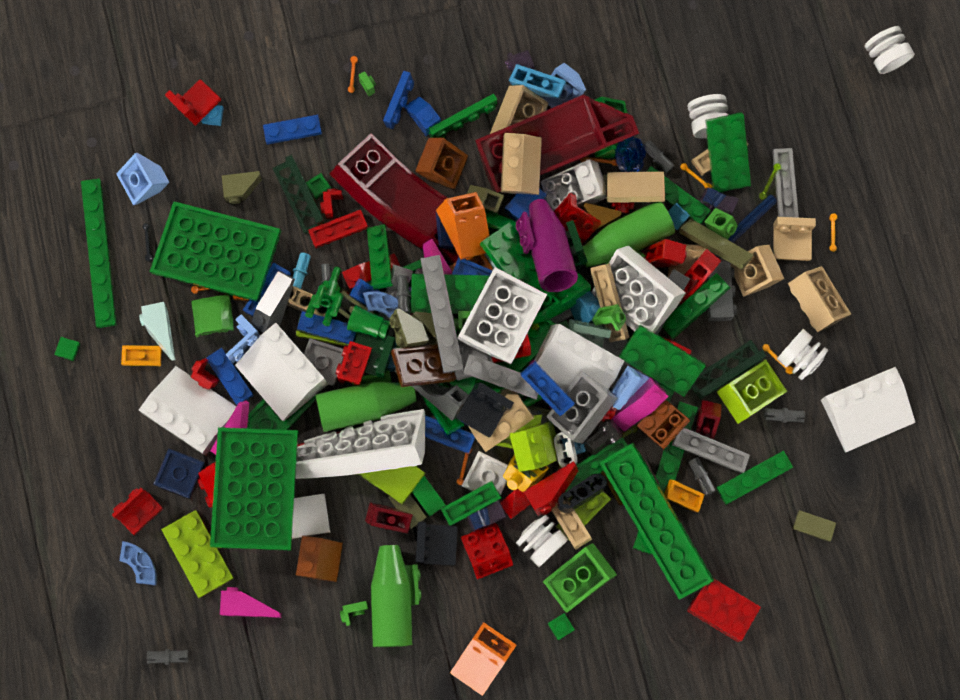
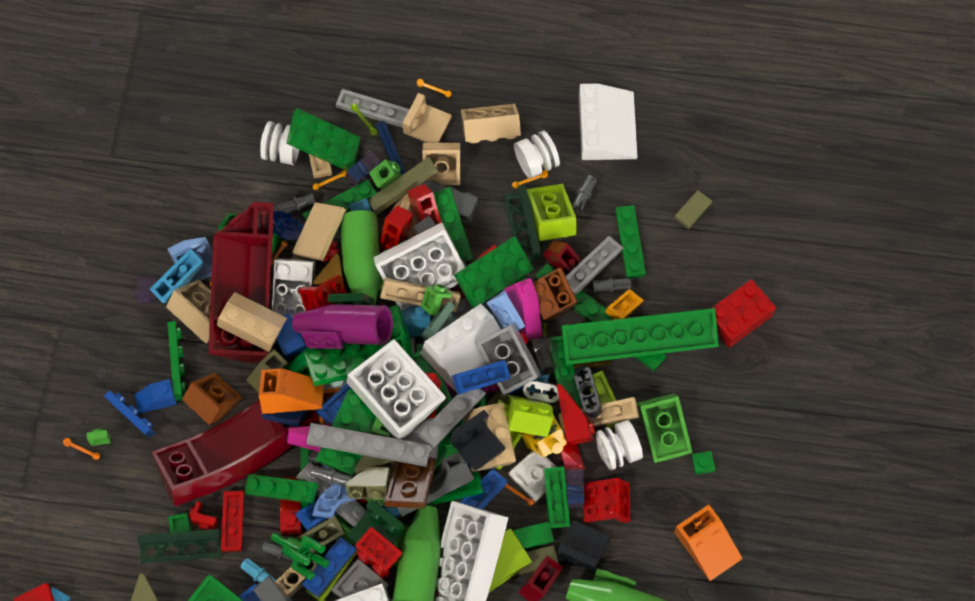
camera: 65 degrees left, 10 degrees down
blue plate [263,115,322,145] -> none
green plant [347,305,391,339] -> none

